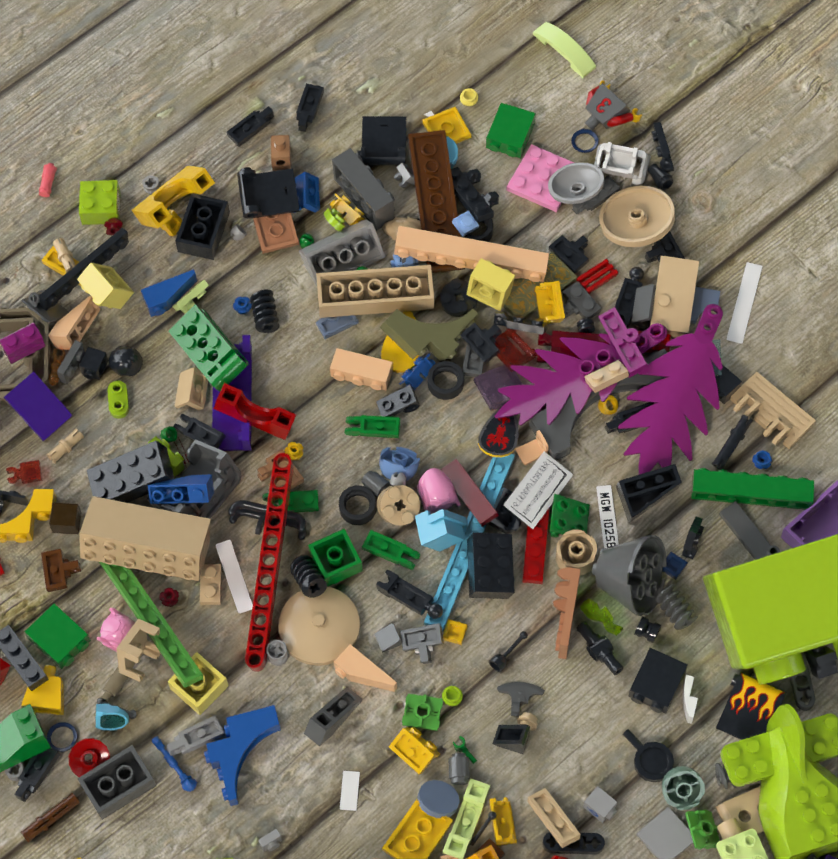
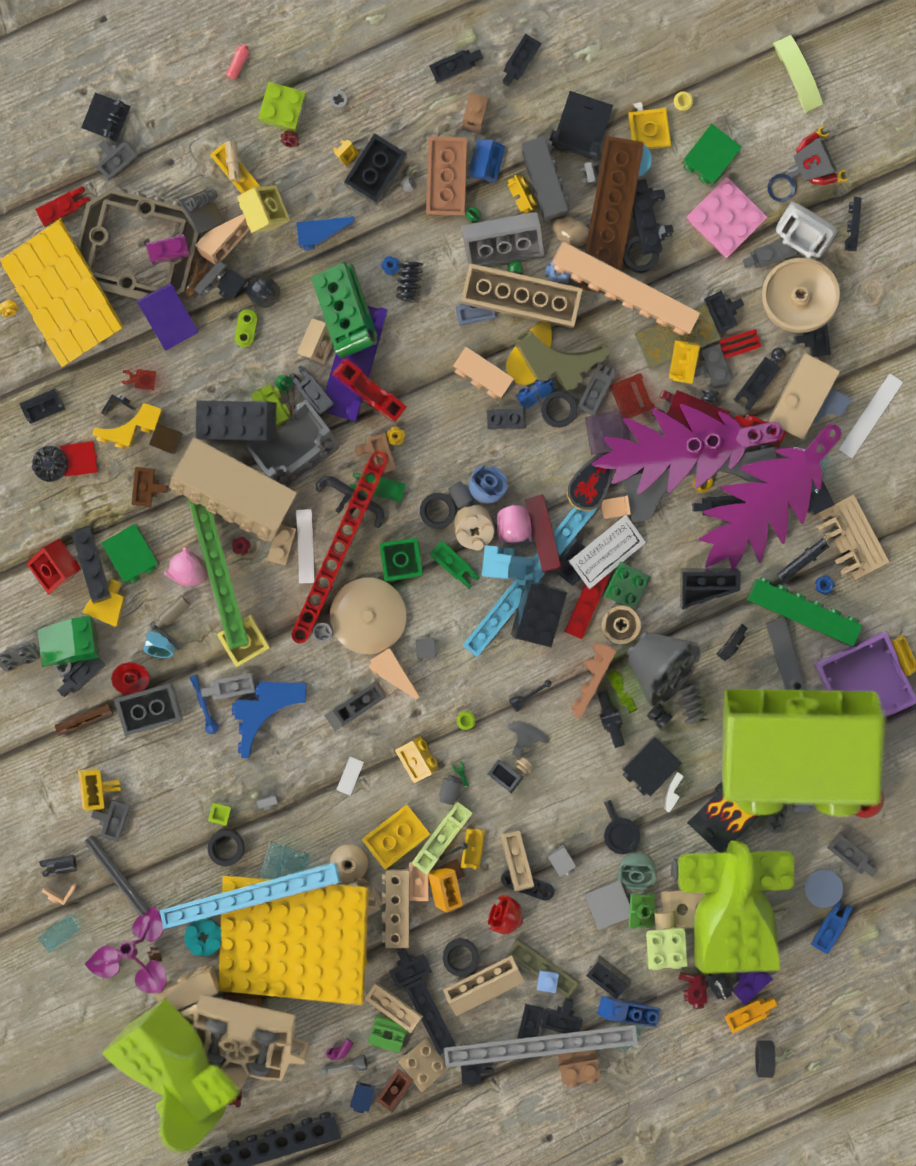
camera: 15 degrees right, 25 degrees up
black plate [39,228,129,310] -> none
tan pin [46,428,84,464] -> none
dark blue piece [47,722,77,752] -> none
tan panel [116,619,161,682] -> none
yellow arch [132,166,215,229] -> none
blue slope [148,474,214,504] -> none
yellowish green hinge [172,280,209,314] -> none
black door [237,167,300,219] -> none
black piece [290,555,327,598] -> none
lime plate [323,208,345,232] -> none
green hinge [344,415,401,438] -> none
black plate [376,570,443,619] -> none
light grey hinge [390,472,406,486] -> none
hinge [400,623,444,664] -> none
bright green piece [402,694,443,731] -> none
sand blue tile [417,780,460,818] -> none
black plate [440,278,478,317] -> none
yellow tile [443,619,468,645] -> none
light blue plate [452,210,479,237] -> none
black hinge [460,322,502,364] -> none
light yellow brick [466,258,515,311] -> none
black hinge [494,312,549,335] -> none
light grey dish [548,162,604,204] -> none
tan plate [584,360,629,393] -> none
white sticker [596,485,619,548] -> none
magenta hinge [598,307,648,377] -> none
dark grey panel [631,284,656,330] -> none
black cone [648,164,673,190] -> none
dark blue tile [663,552,688,580] -> none

